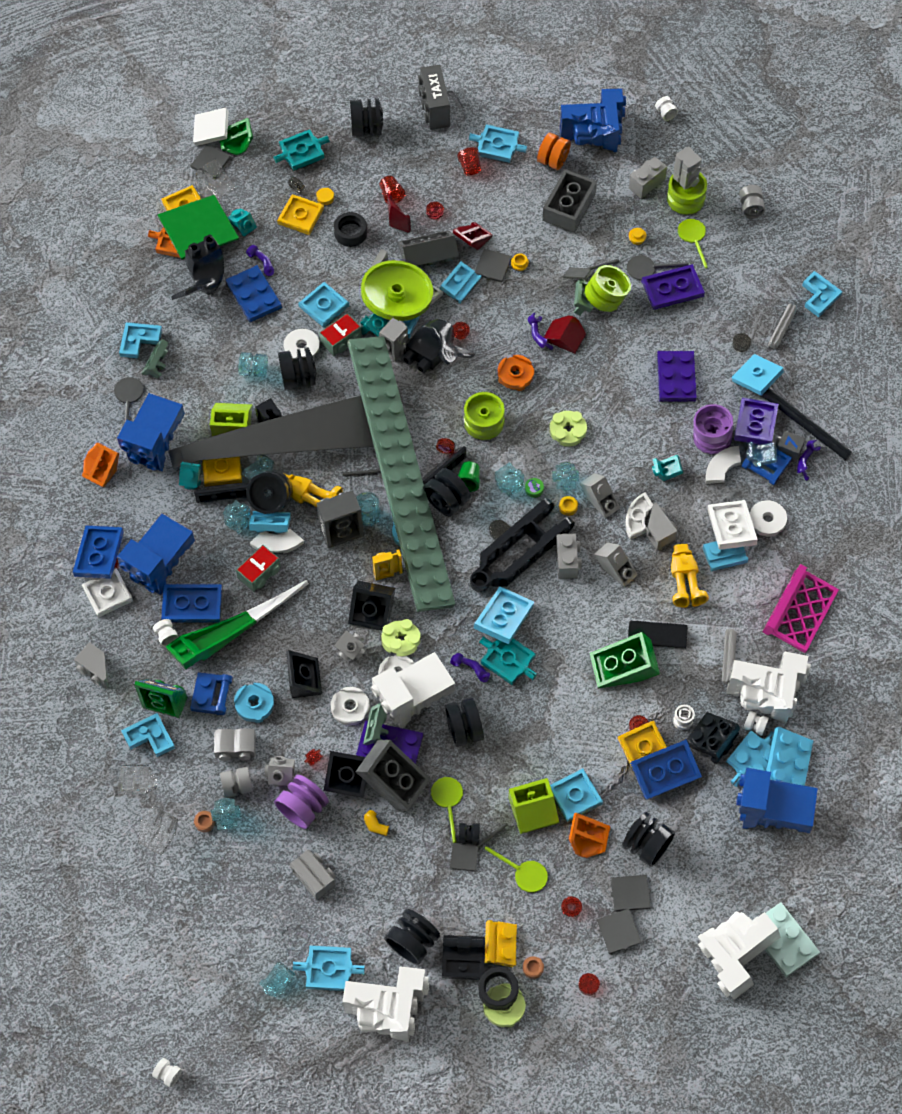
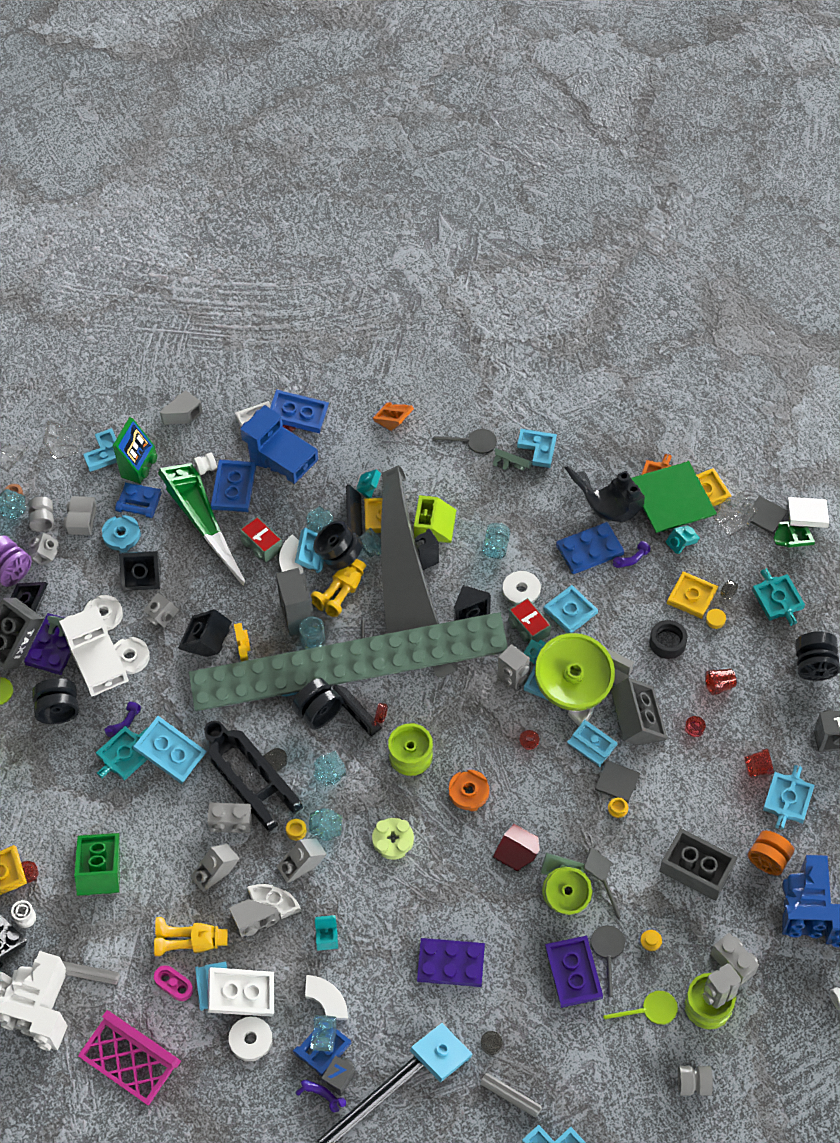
camera: 95 degrees right, 5 degrees down
blue brick [117,393,185,471] -> none
black wheel [278,347,317,390] -> none
clear red plate [304,749,323,766] -> none
yellowish green plate [381,619,421,656] -> none
dark red slope [387,194,411,233] -> none
black hips [402,319,475,374] -> none
dark red slope [453,222,493,250] -> none
green piece [458,461,480,492] -> none
bright green tile [525,478,544,498] -> none
dark purple piece [528,313,553,350] -> none
black slope [628,620,688,648] -> none
medium lavender wheel [693,404,733,454] -> none
plate [734,397,779,447] -> none
none -> dark pink plate [154,965,193,1001]
none -> black slope [454,585,491,621]

